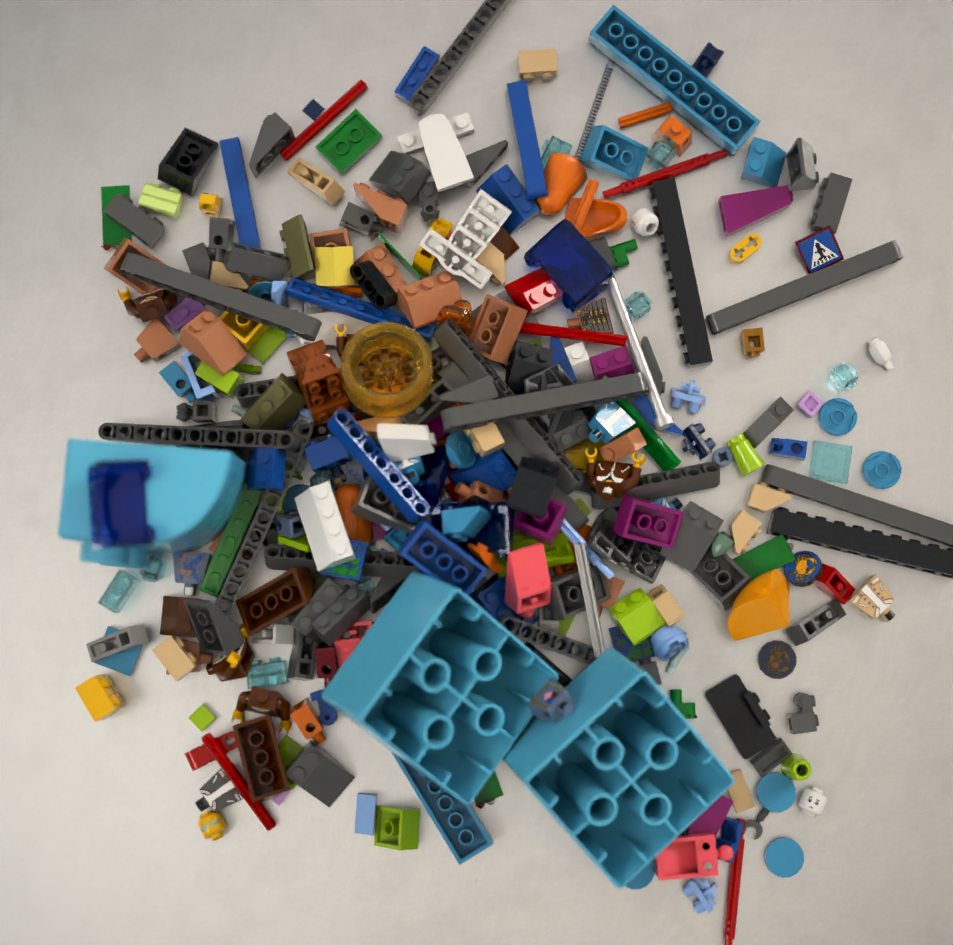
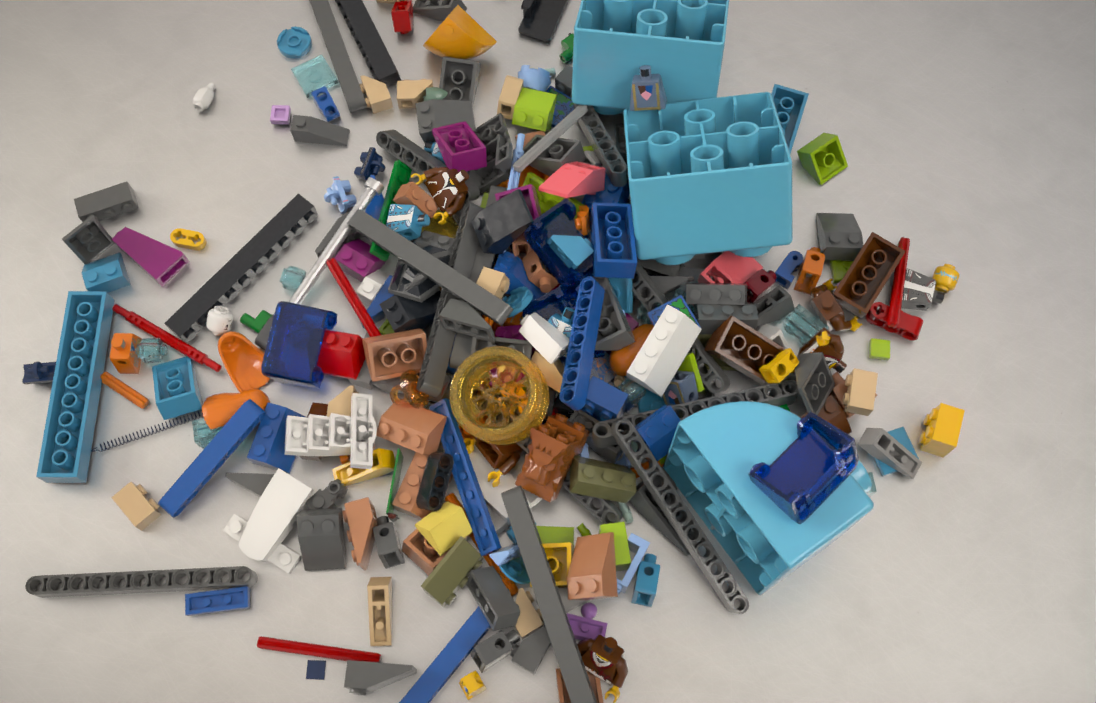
camera: 130 degrees left, 15 degrees down
nougat torso [134,318,182,363] -> none
dark grey brick [176,401,216,423] -> none
green plate [315,109,382,175] -> none
light blue slope [354,793,377,835] -> none
torso [567,297,614,334] -> none
orange axle [570,179,599,233] -> none
dark grey beam [706,240,904,335] -> none
sand blue wheel [712,447,733,468] -> none
lime plant [726,433,766,477] -> none
green piece [732,534,796,580] -> none
pearl gold brick [740,328,765,358] -> none
clear smoke tile [757,640,797,679] -> none
tile [784,551,823,587] -> none
piece [795,225,844,274] -> none
dark azure tile [818,398,857,436] -> none
clear light blue head [830,362,859,391] -> none
none -> yellow leg [759,348,799,383]

